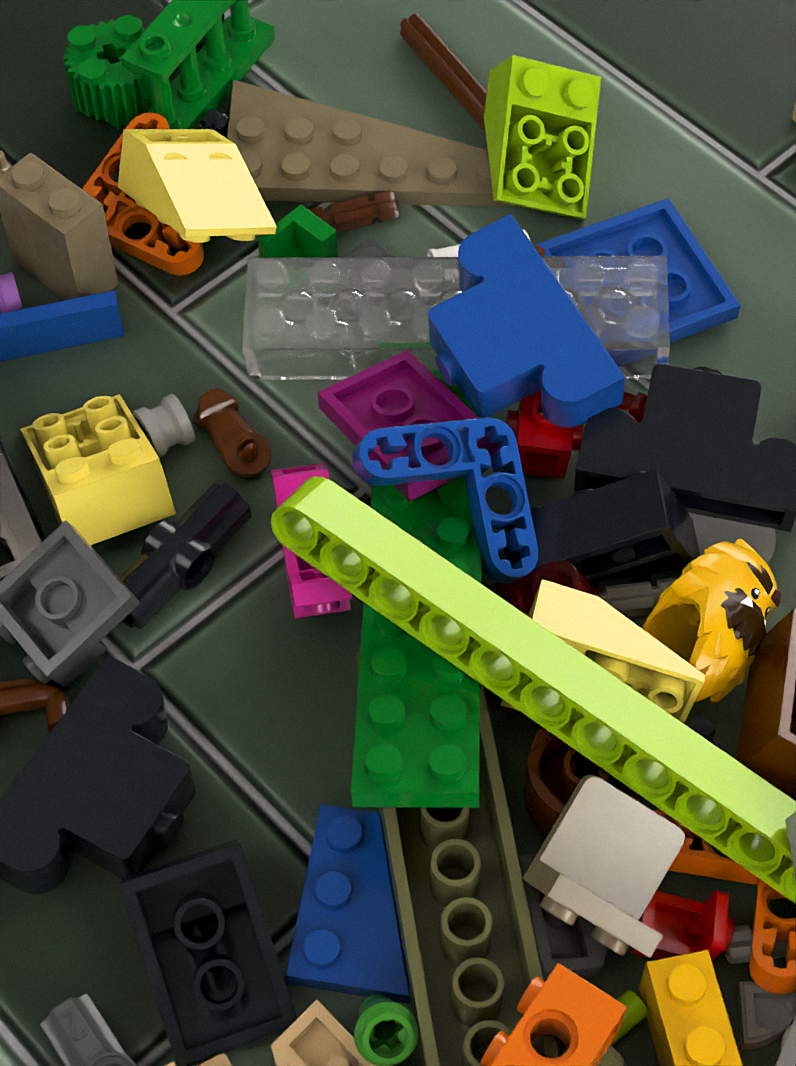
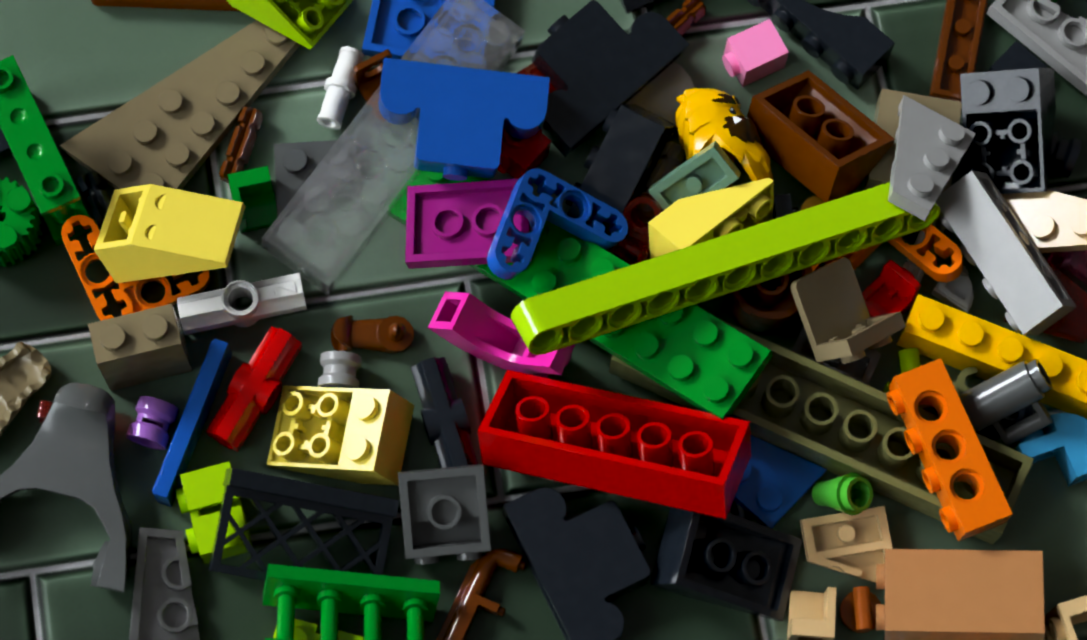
camera: 60 degrees left, 15 degrees up
none -> white piece [177,273,307,335]
none -> red piece [206,326,303,452]
none -> red brick [477,370,751,519]
none -> sand green plate [648,141,741,210]

